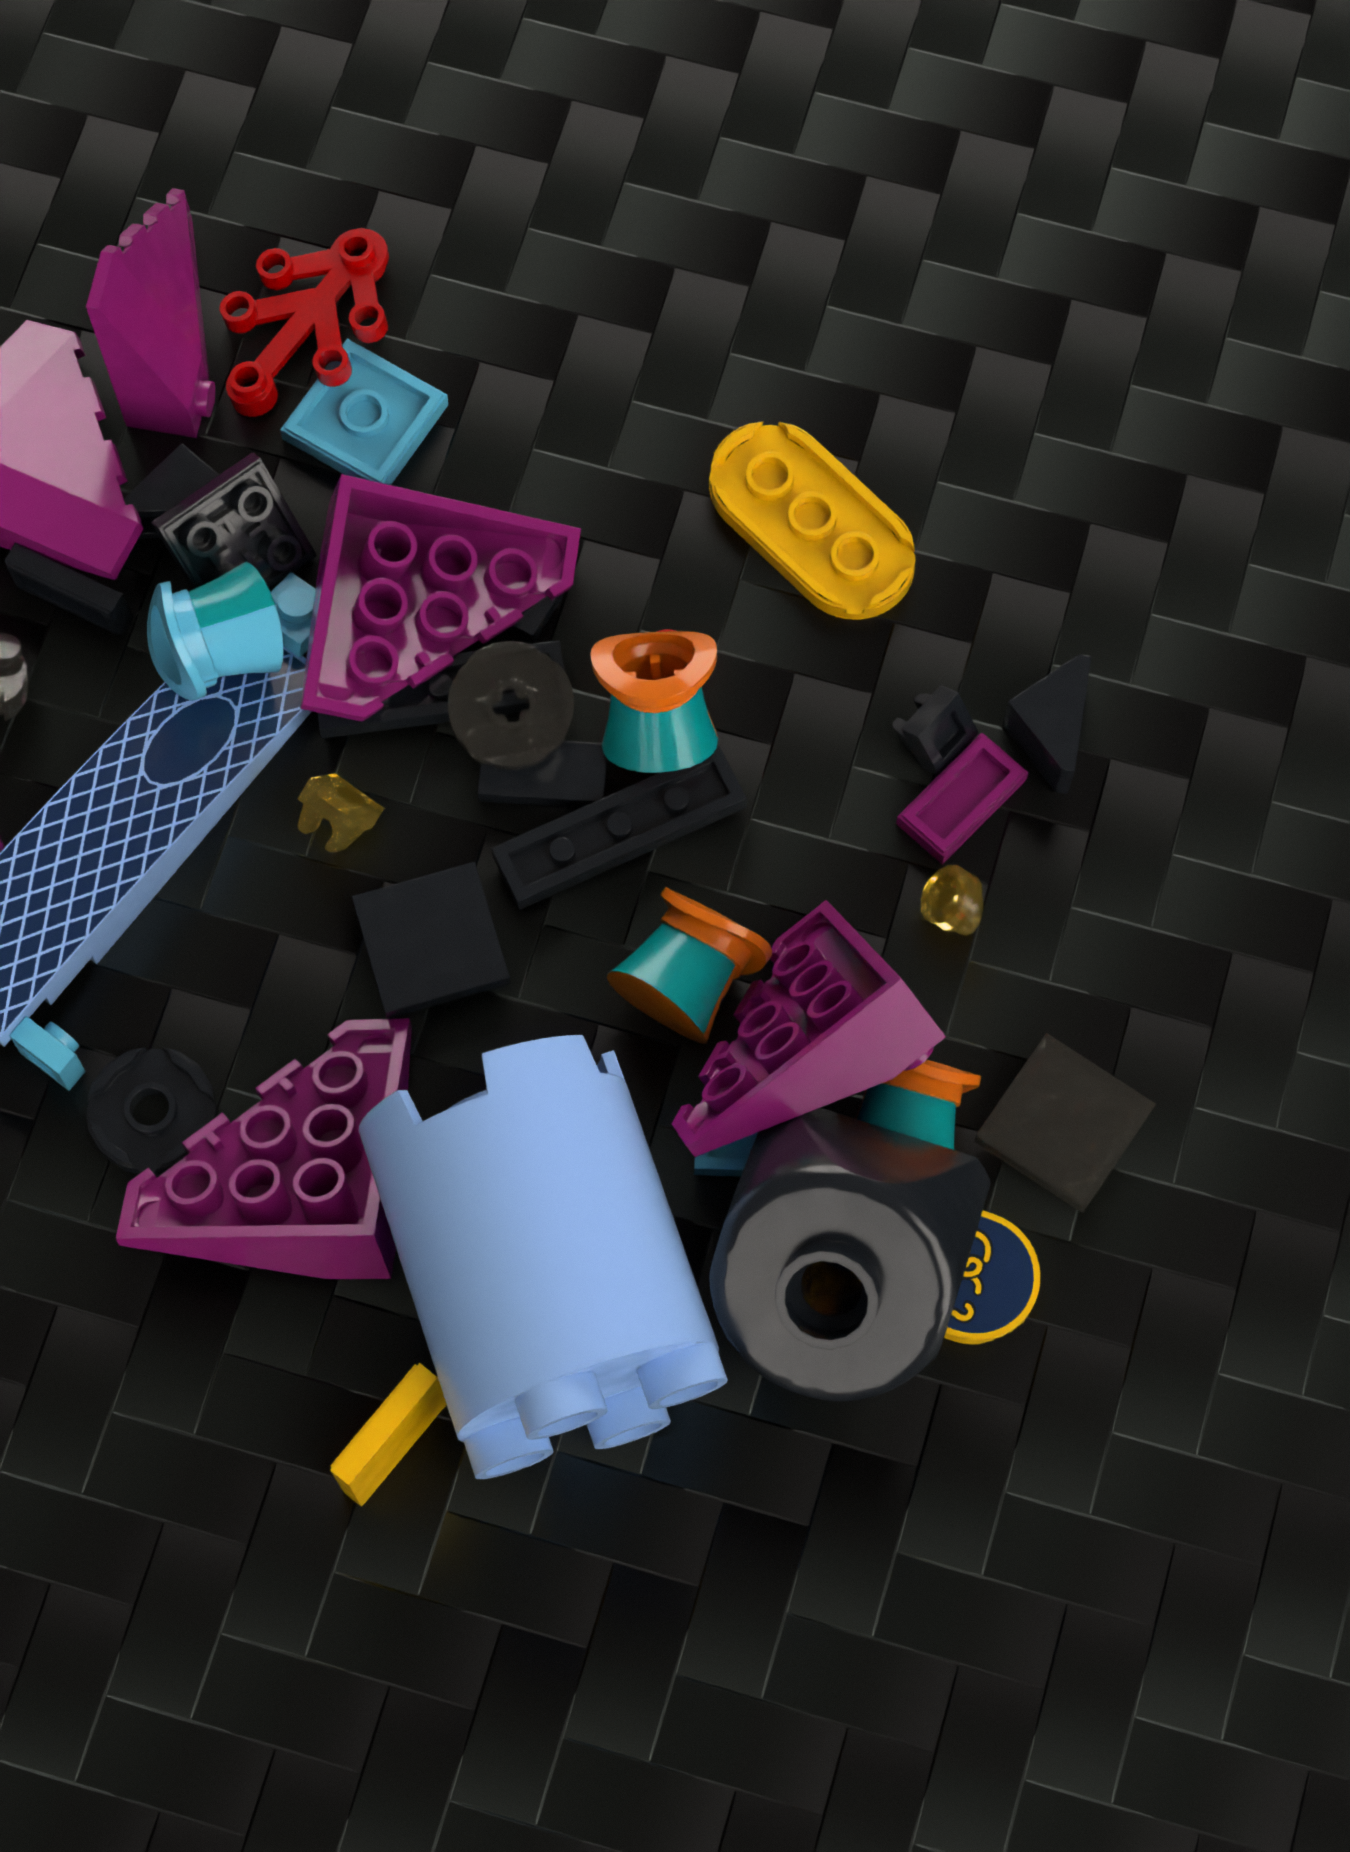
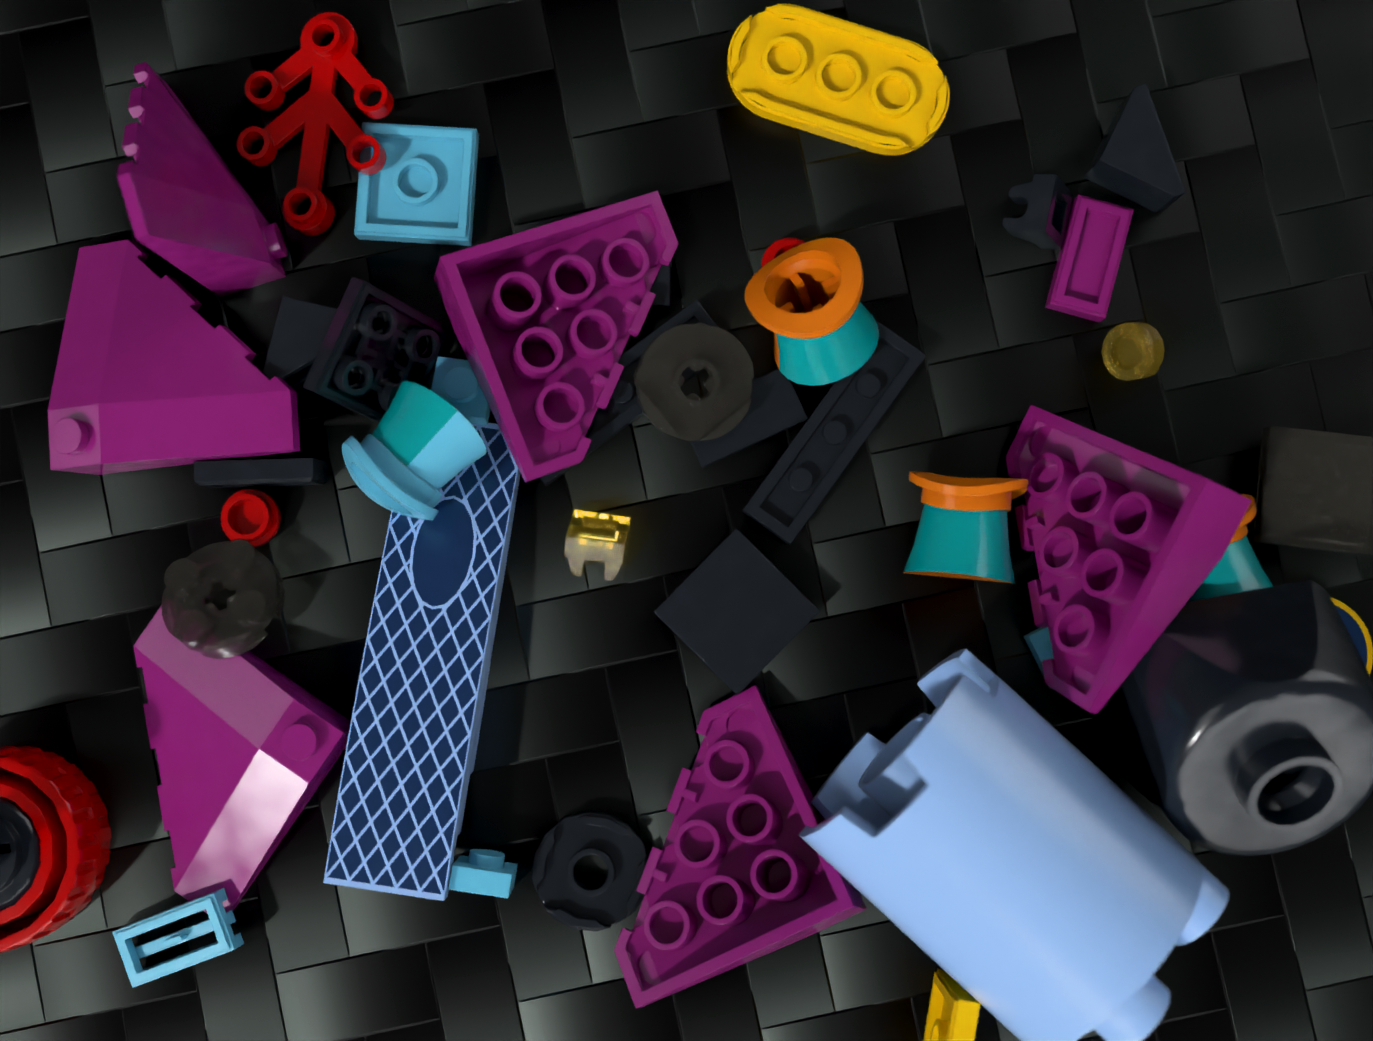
camera: 30 degrees left, 15 degrees up
none -> red plate [221,489,281,547]

